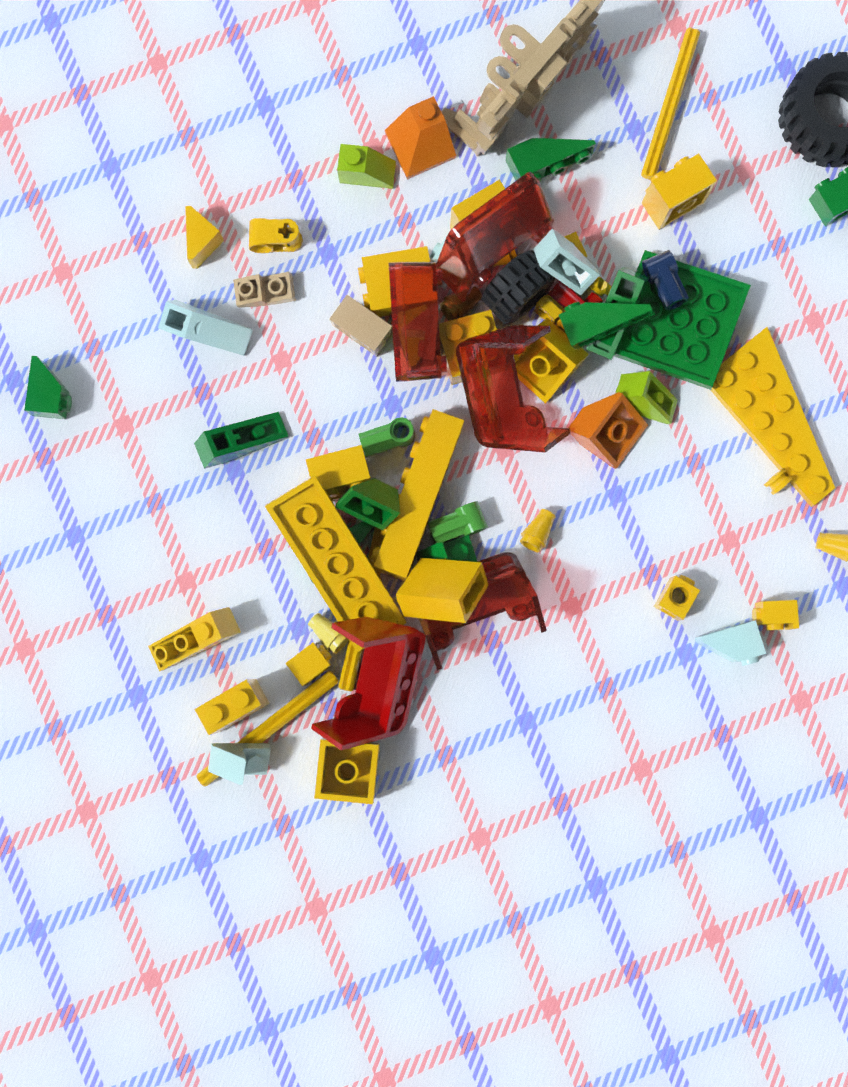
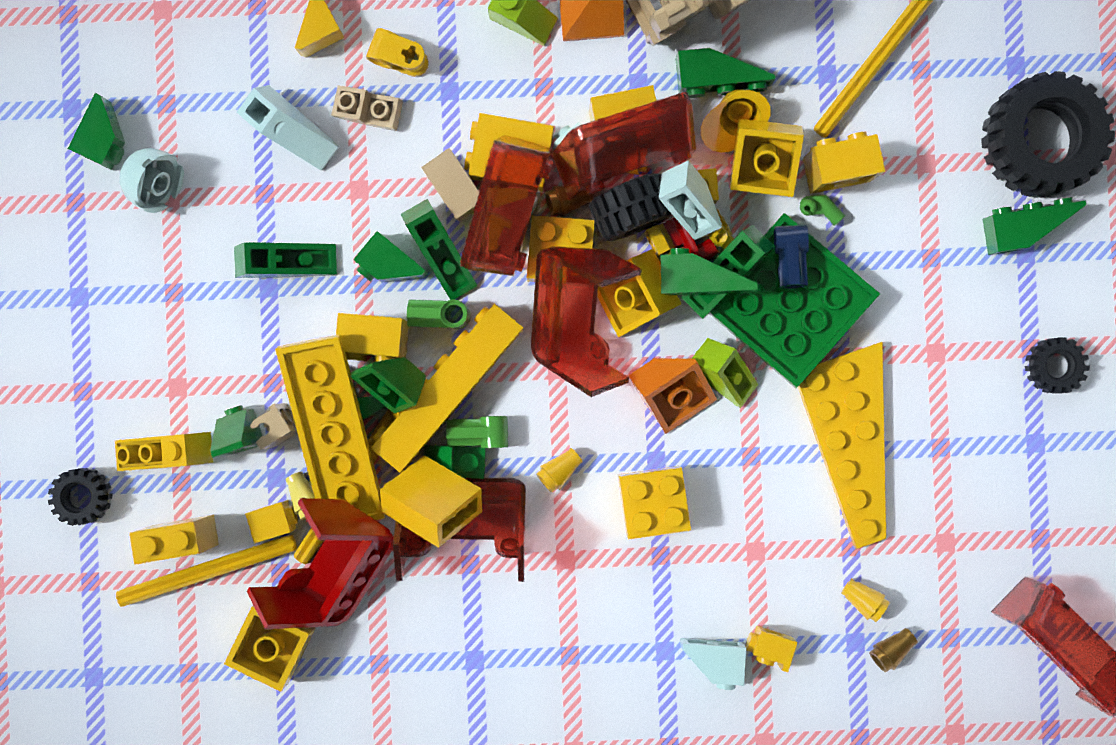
camera: 20 degrees right, 5 degrees up
light aqua slope [208,743,271,785] -> none
yellow brick [653,575,700,621] -> none
yellow bush [764,468,793,495] -> none
none -> black tyre [48,468,113,526]
none -> light aqua cylinder [119,148,184,213]
none -> green slope [210,405,263,458]
none -> tan hinge [251,403,297,450]
none -> green slope [353,231,428,282]
none -> green slope [401,199,478,300]
none -> yellow brick [617,465,691,540]
none -> yellow piece [700,89,771,153]
none -> yellow brick [730,119,804,197]
none -> bright green arm [800,195,846,226]

